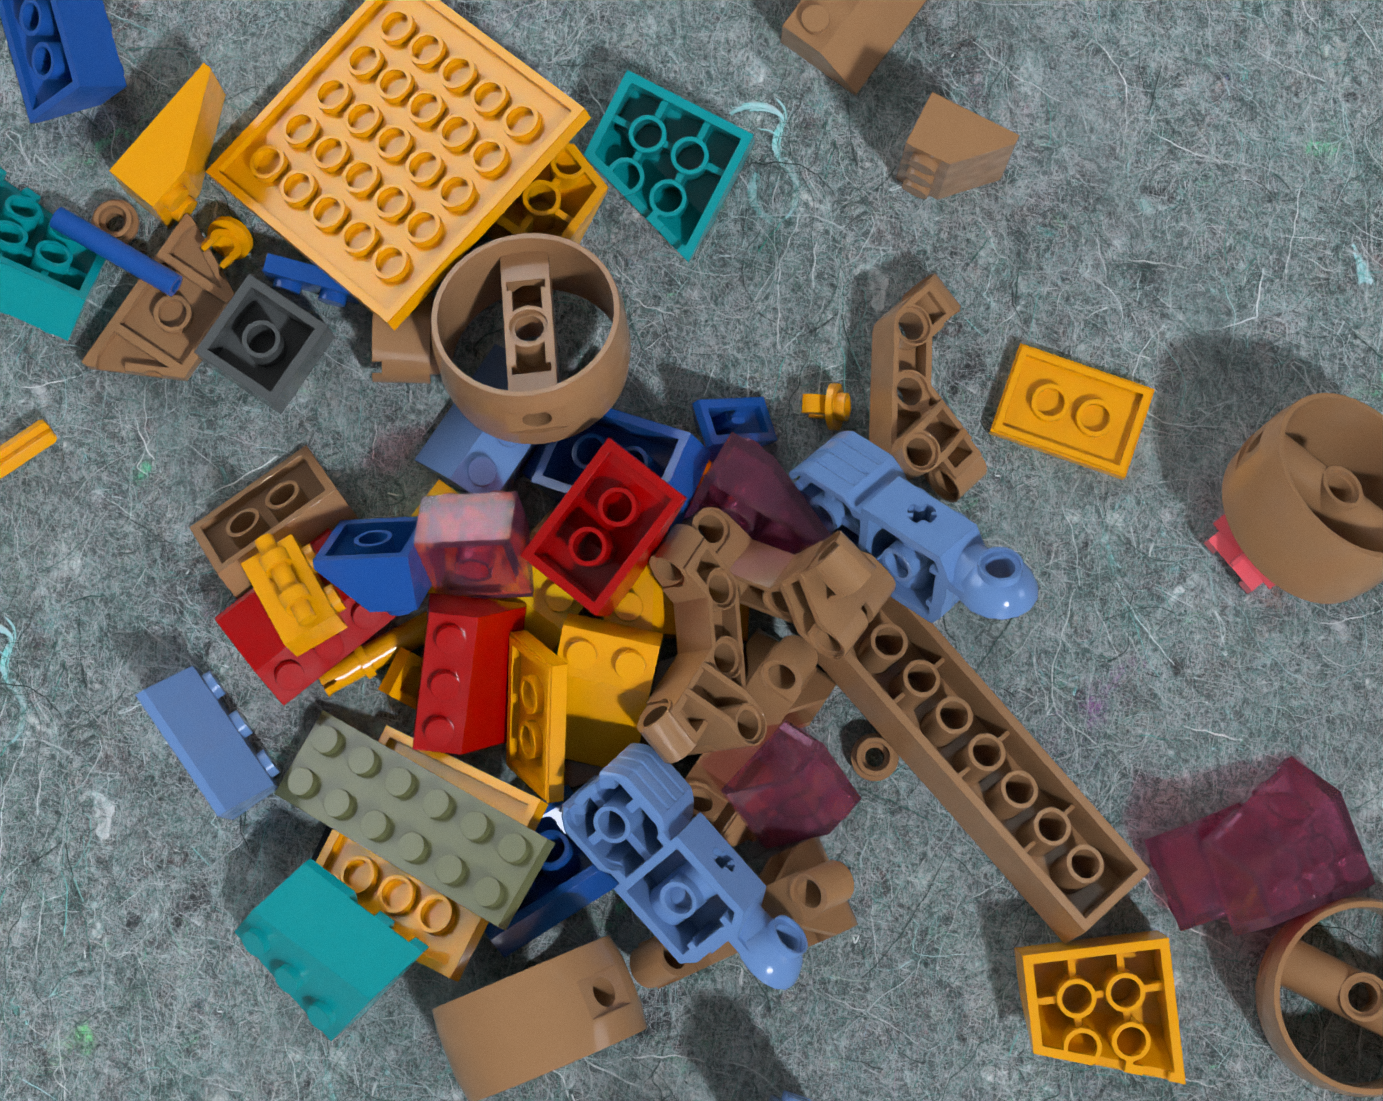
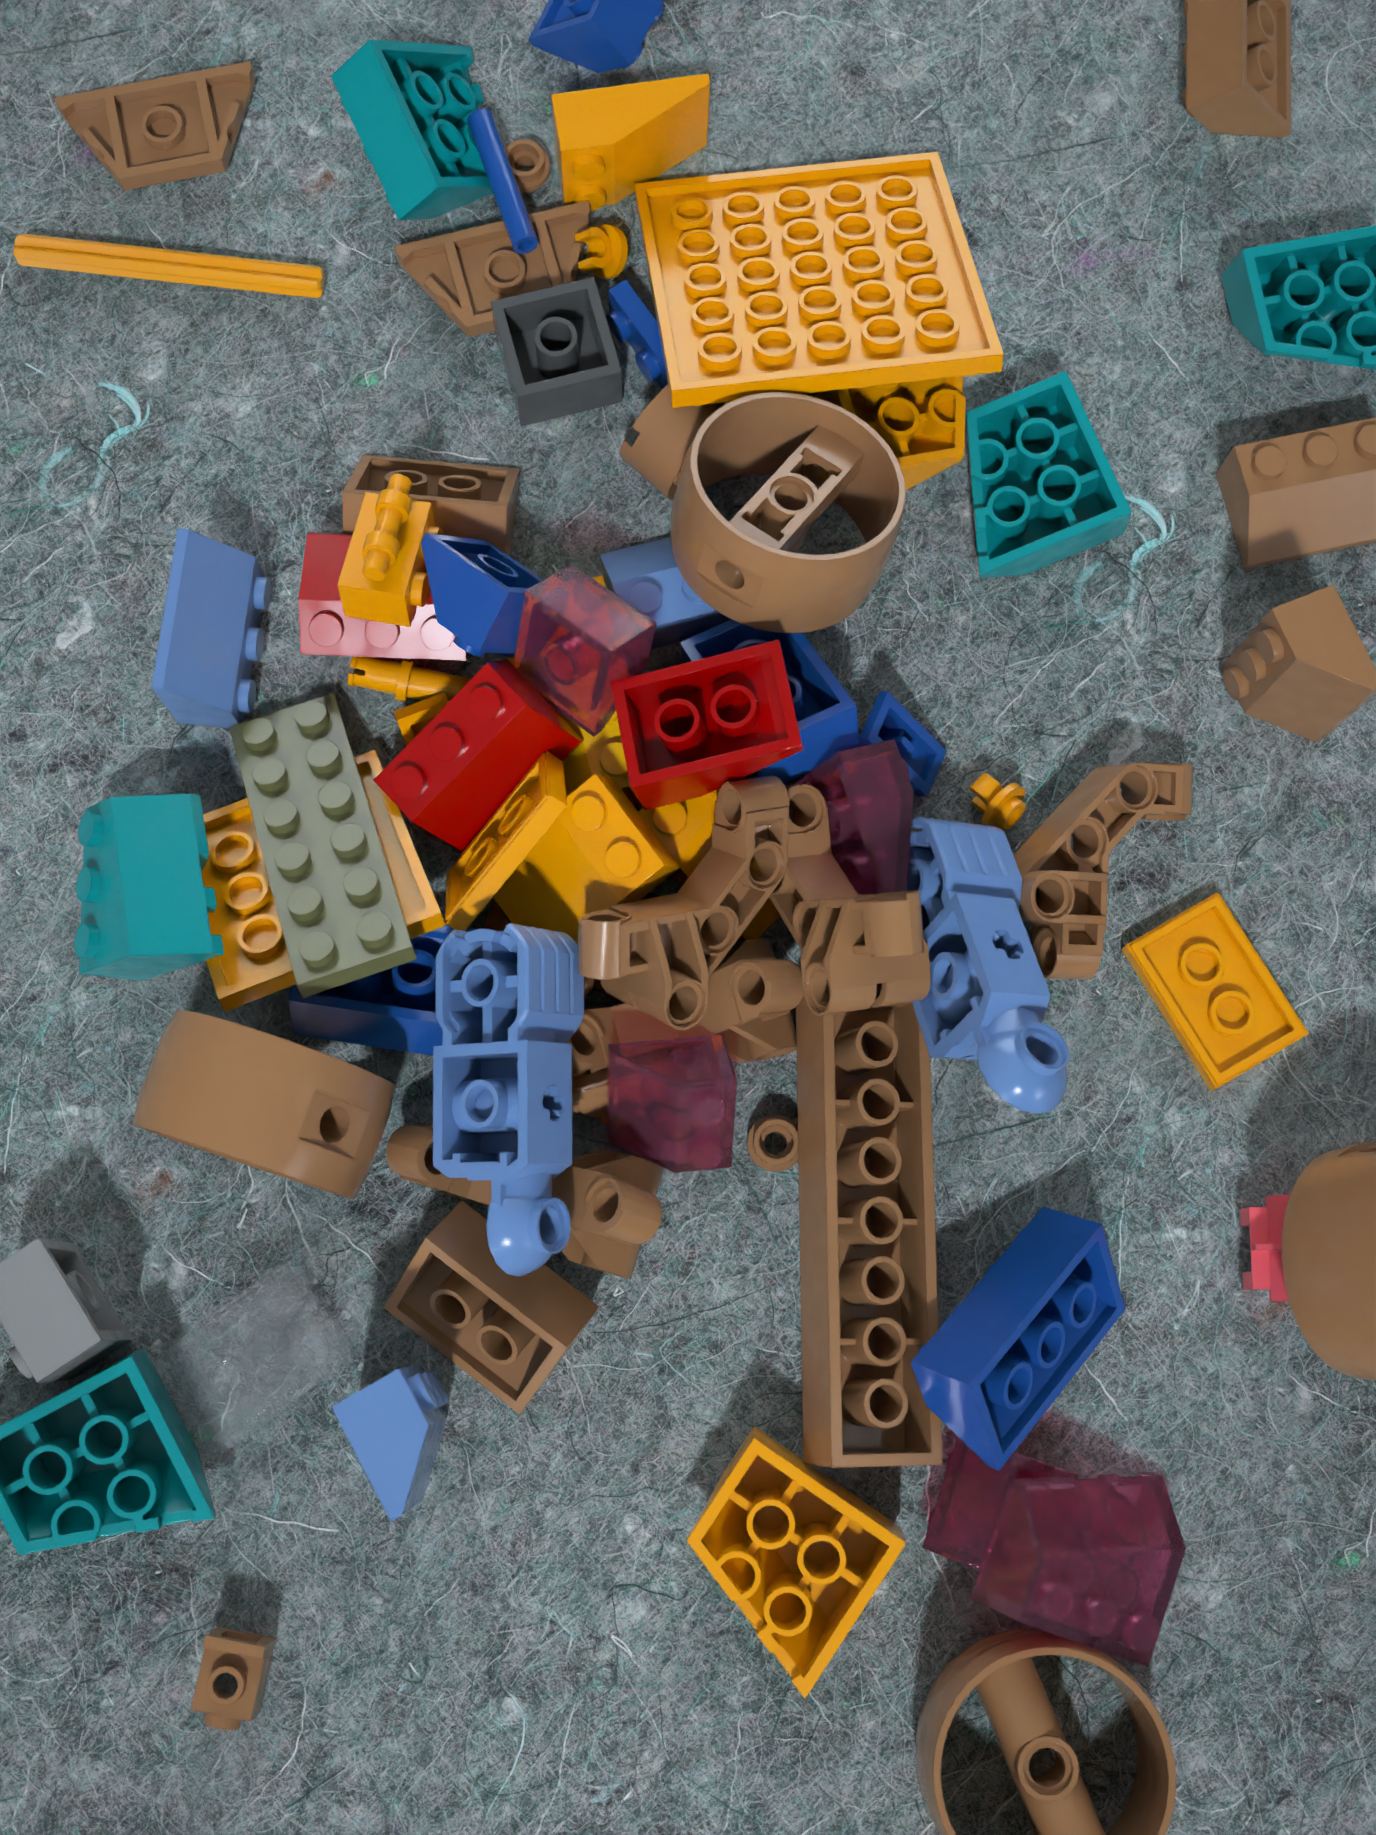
camera: 35 degrees right, 5 degrees down
none -> medium nougat slope [383,1200,599,1414]
none -> blue slope [910,1207,1126,1471]

